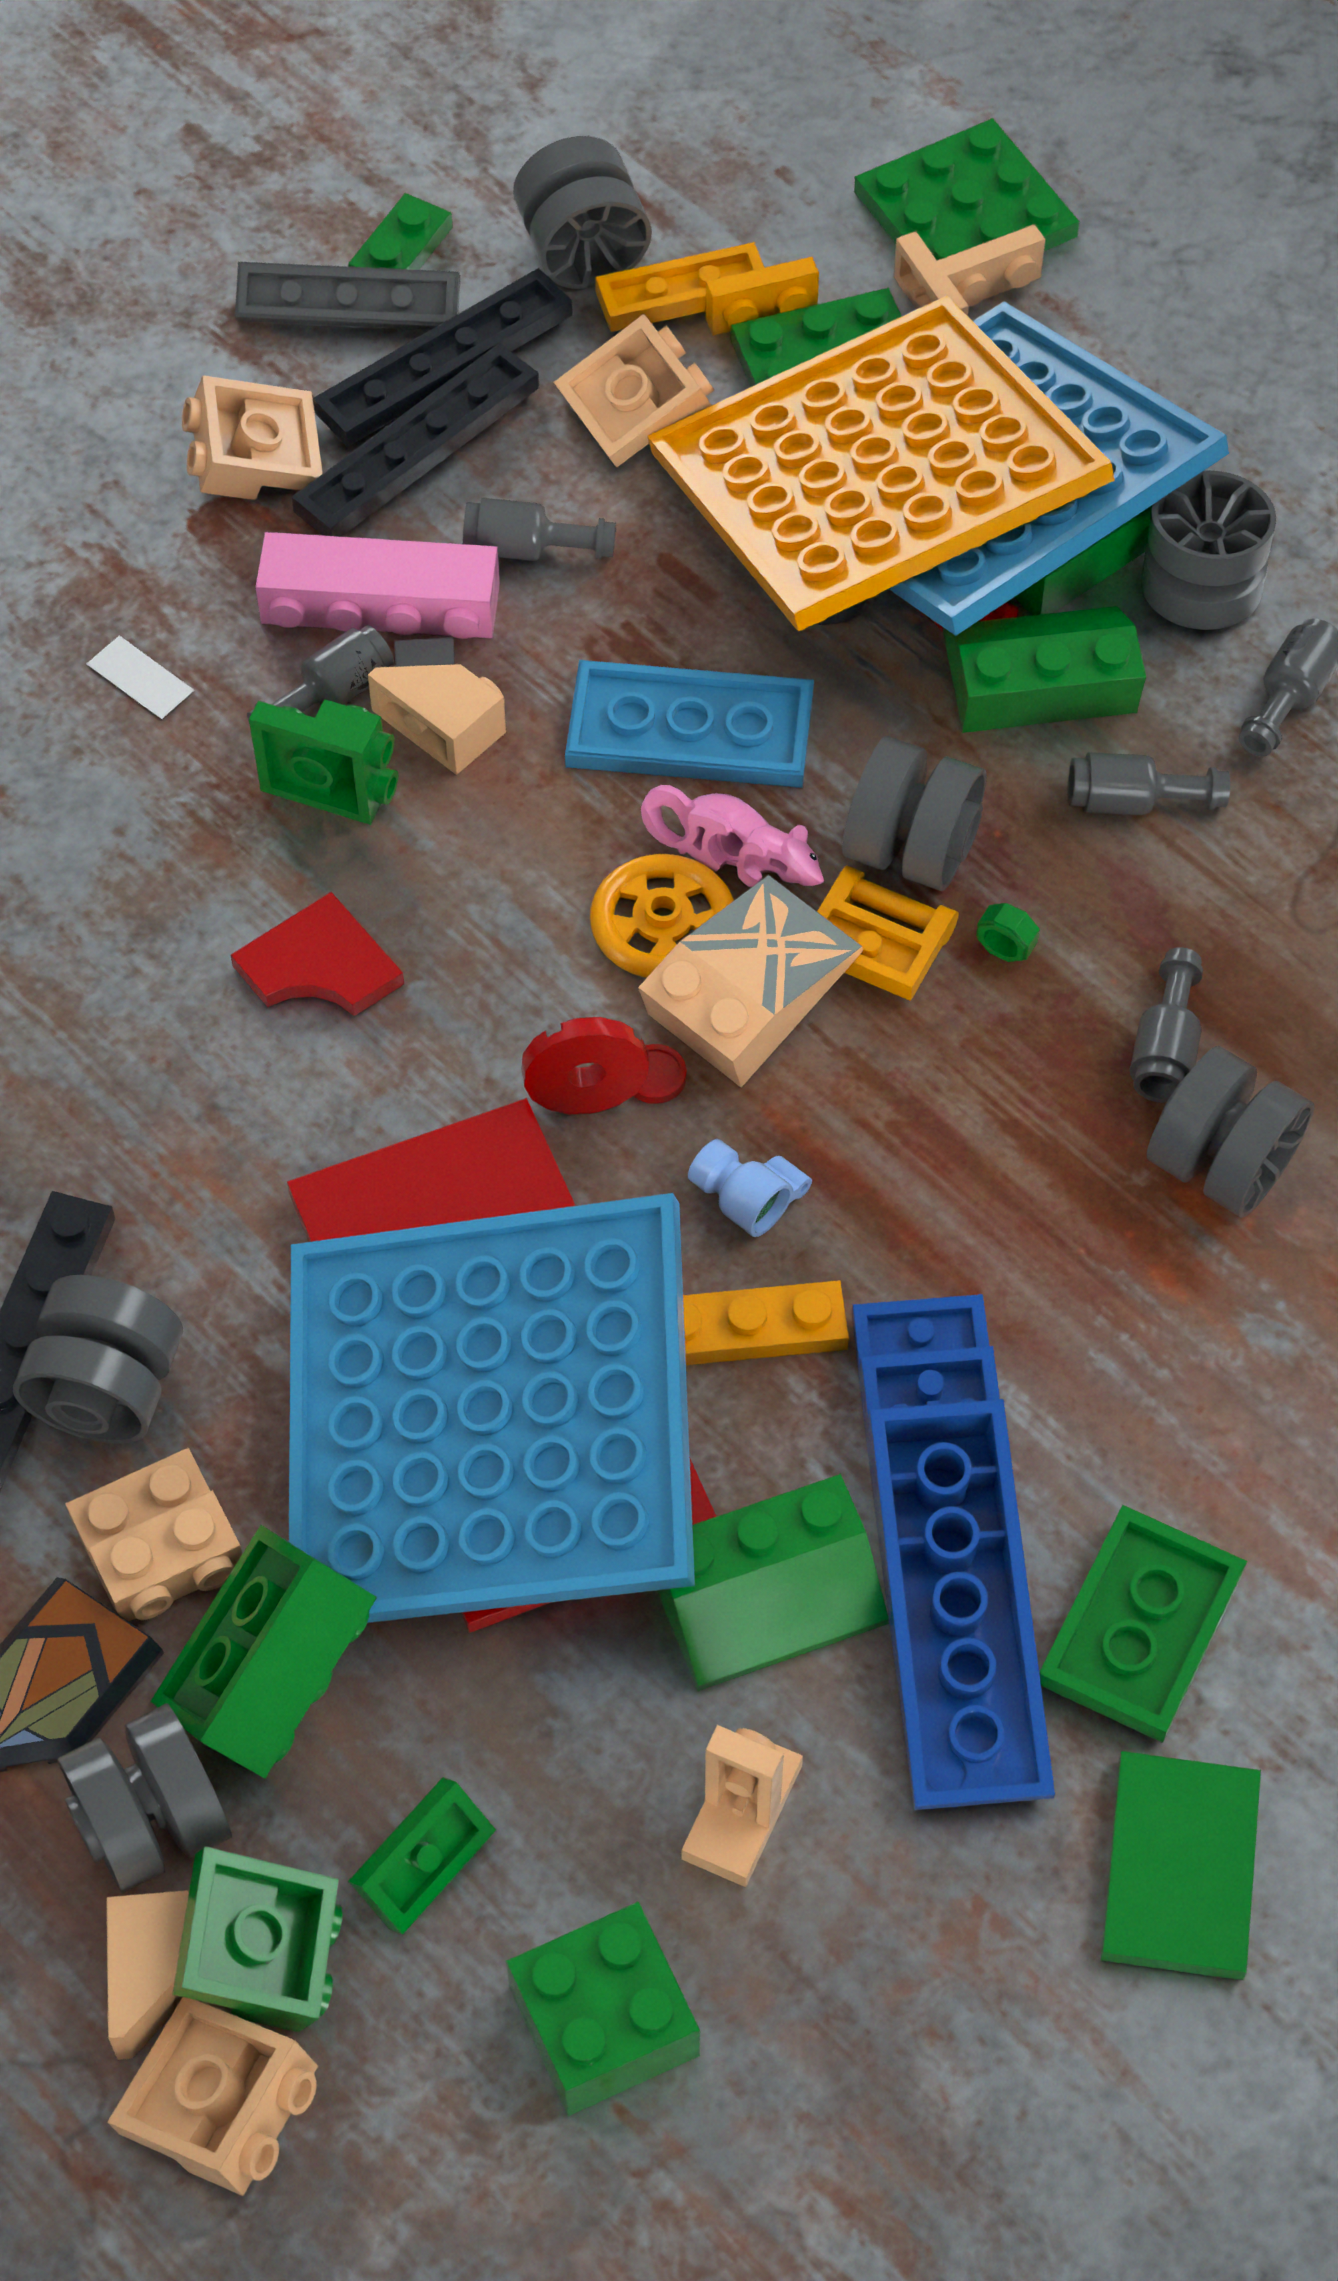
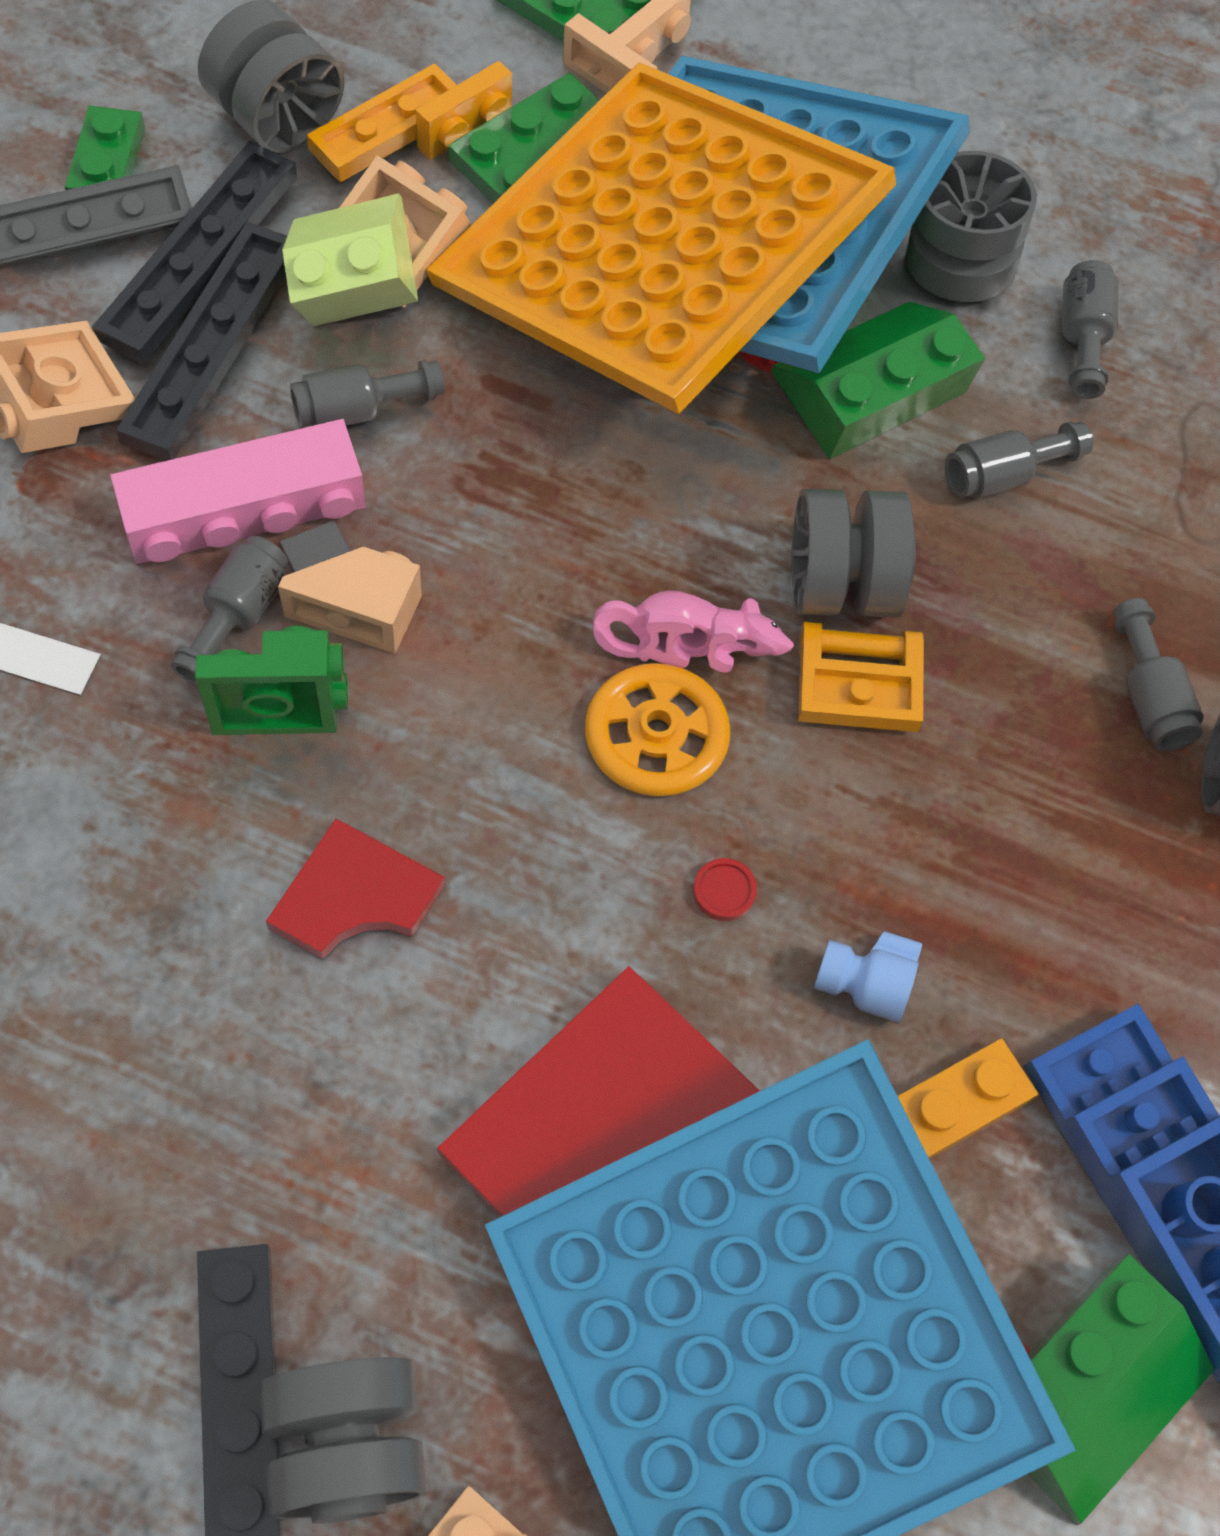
camera: 30 degrees left, 5 degrees up
red tile [521,1017,649,1115] -> none
dark azure tile [565,660,814,788] -> none
light nougat slope [638,875,863,1087] -> none
green tile [976,903,1040,962] -> none
none -> yellowish green slope [282,193,418,327]

